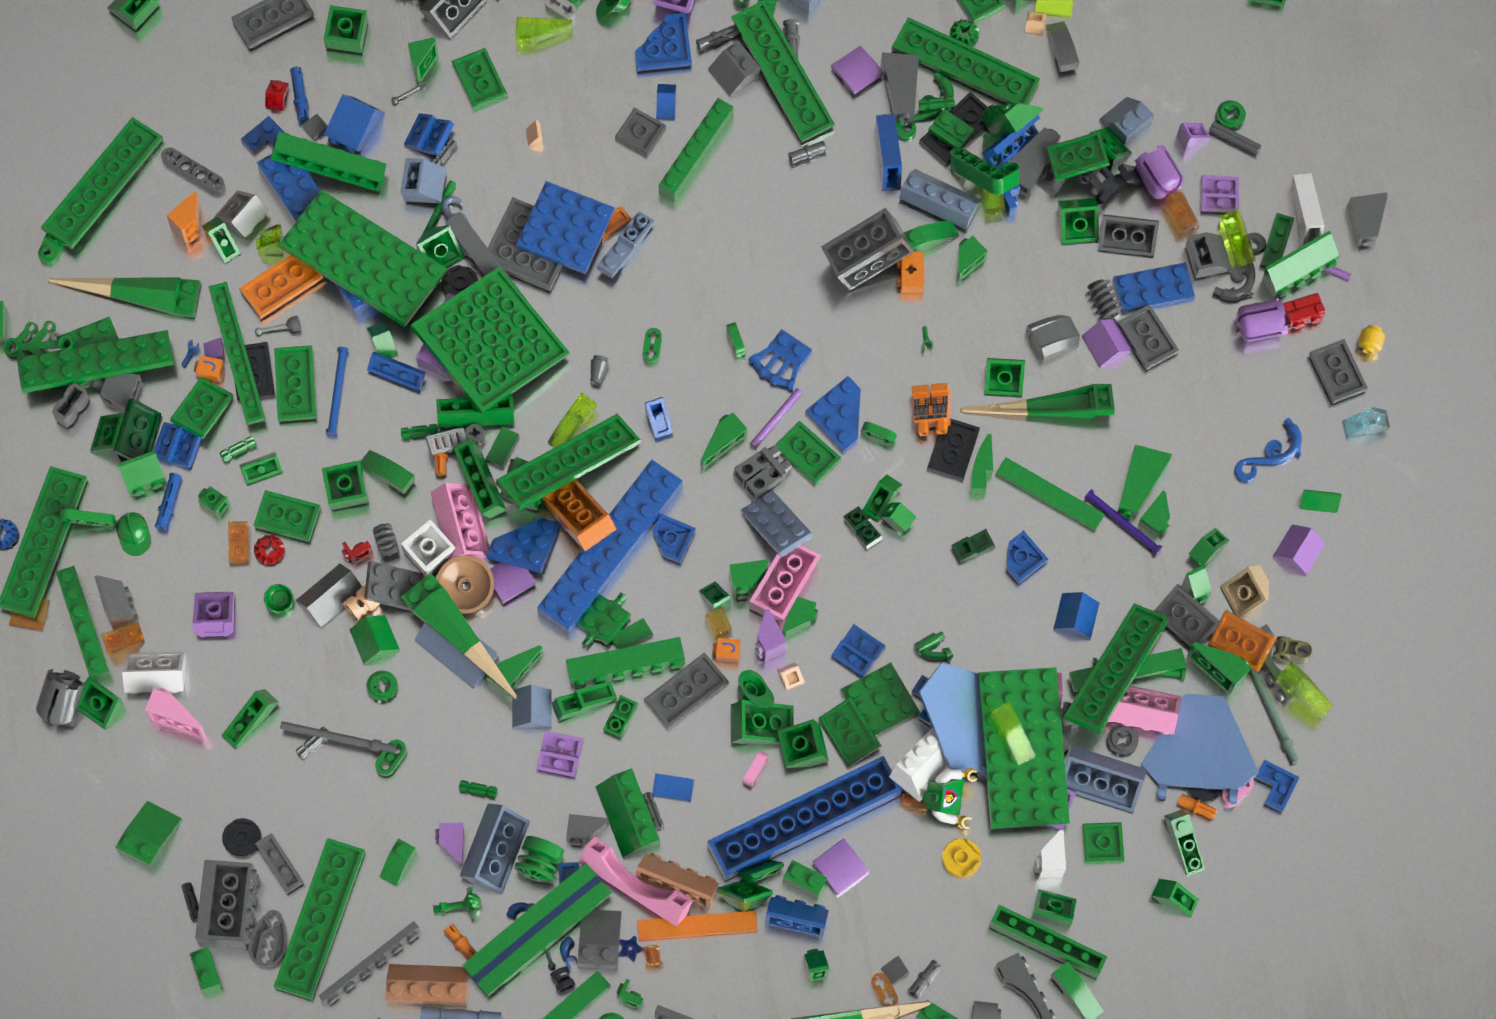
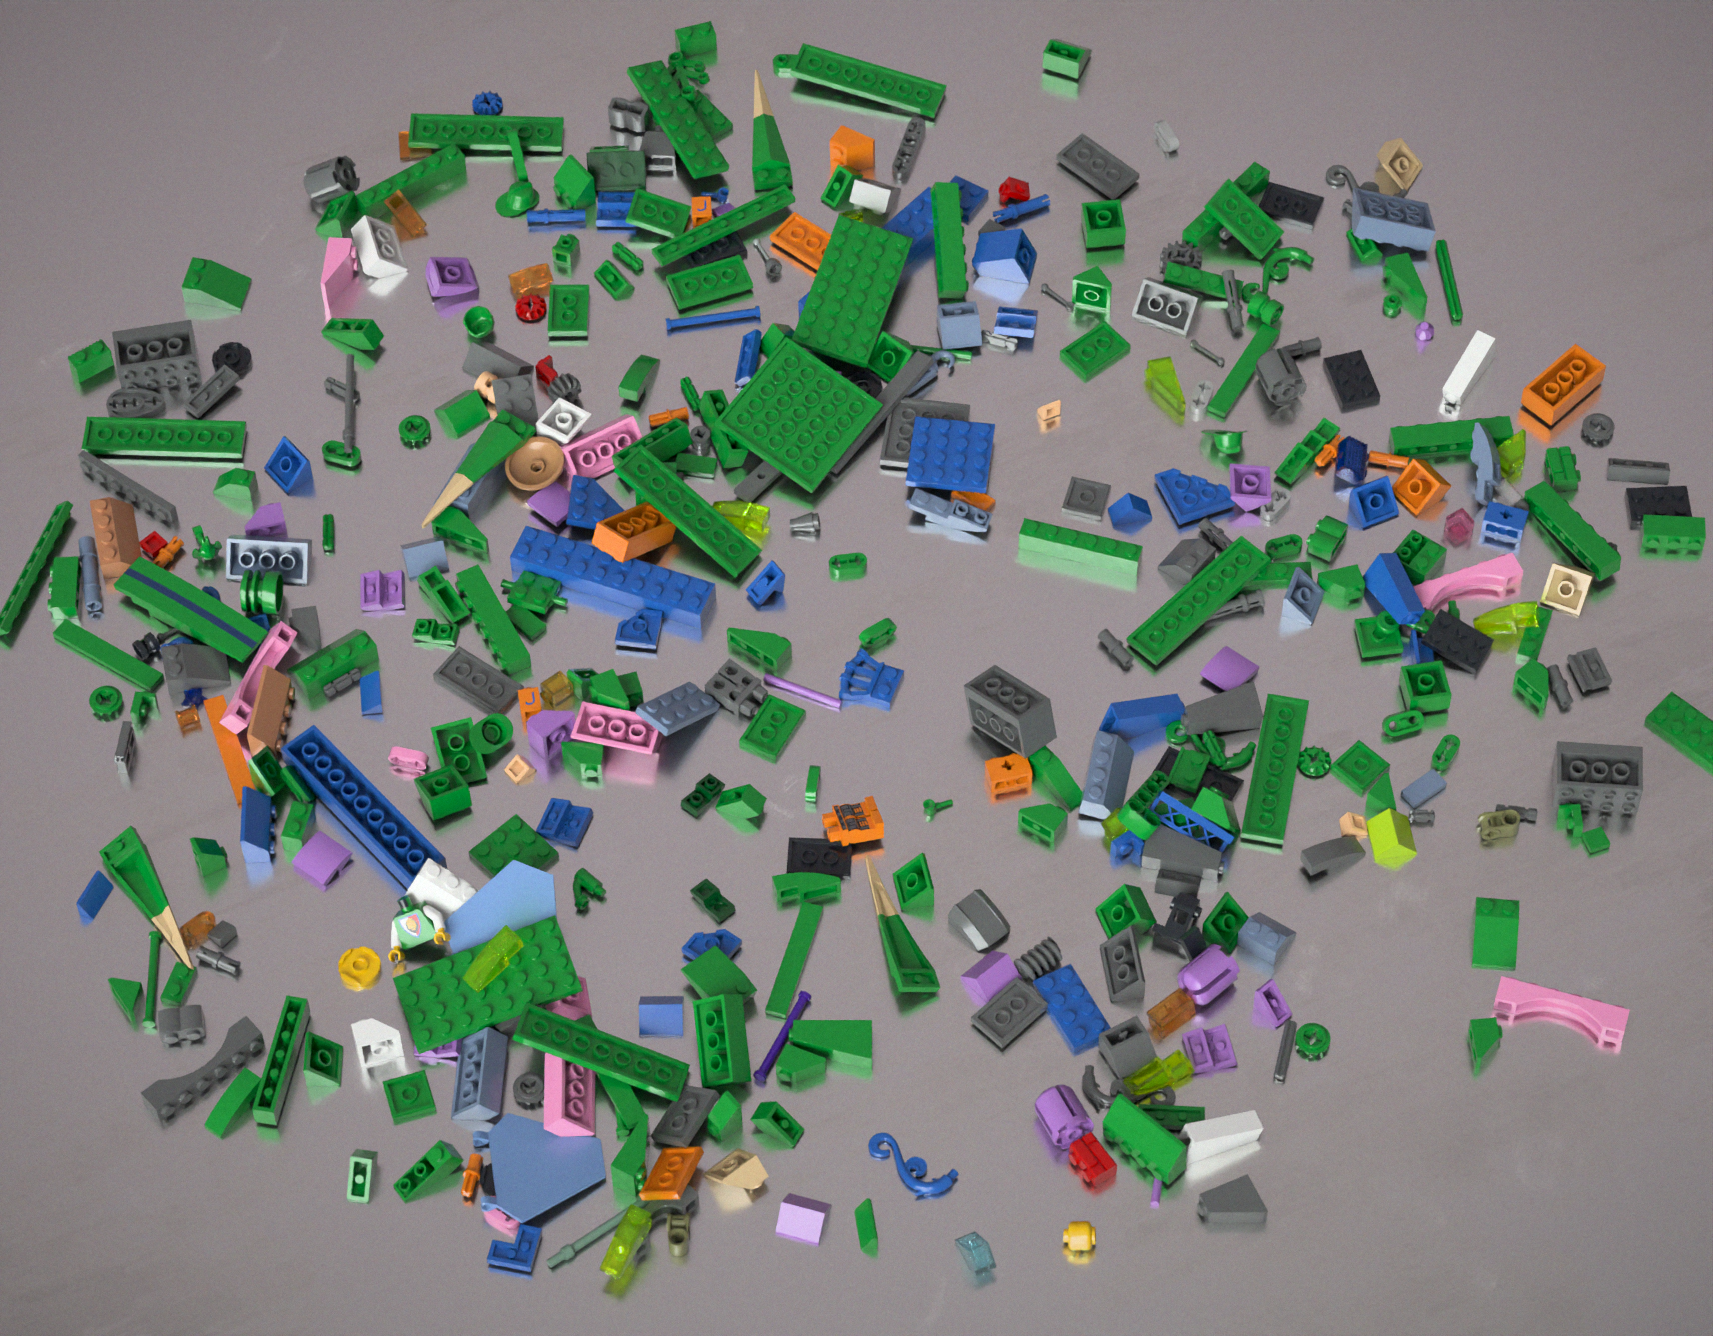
camera: 80 degrees right, 15 degrees down
dark grey slope [94,575,137,629] -> none
green brick [322,460,369,510] -> none
light grey slope [425,428,467,456] -> none
blue plate [805,376,861,453] -> none
green tile [819,697,882,767] -> none
brick [881,502,916,532] -> none
green tile [1046,131,1110,181] -> none
dark grey plate [1309,339,1368,404] -> none
none -> red plate [139,531,168,558]
none -> blue slope [264,436,313,493]
none -> green brick [617,671,644,706]
none -> green slope [681,945,757,1005]
none -> green slope [693,994,752,1088]
none -> dark grey tile [734,461,782,504]

